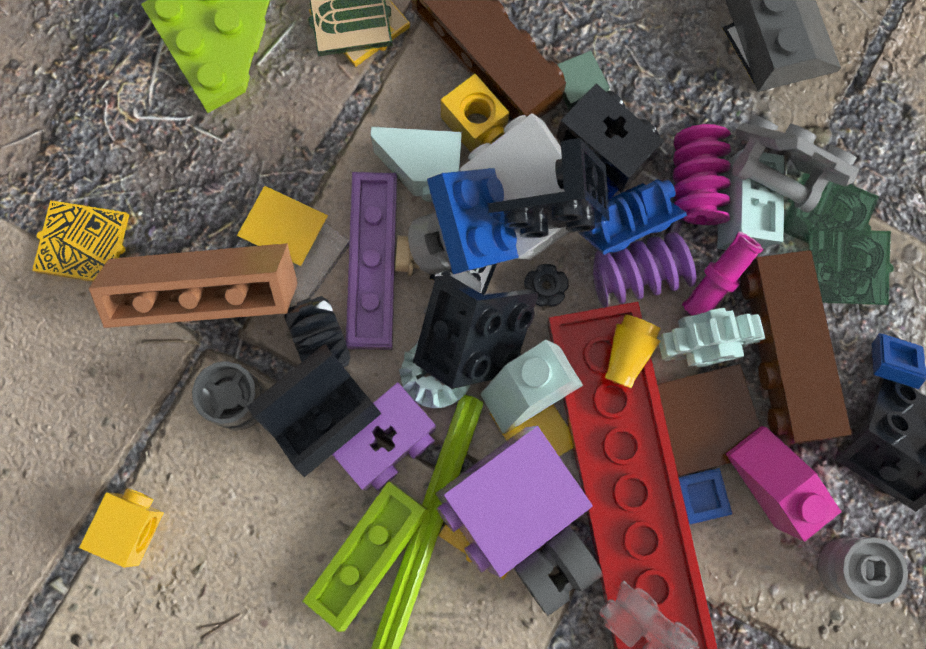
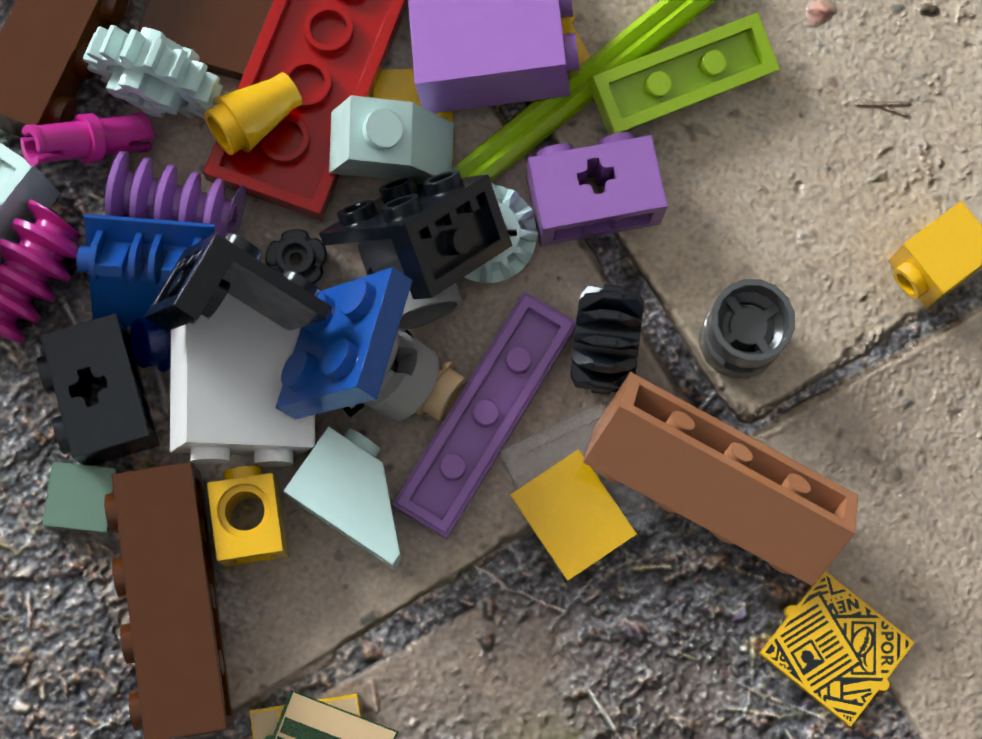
camera: 150 degrees left, 0 degrees up
black bracket [247,344,382,477] -> none

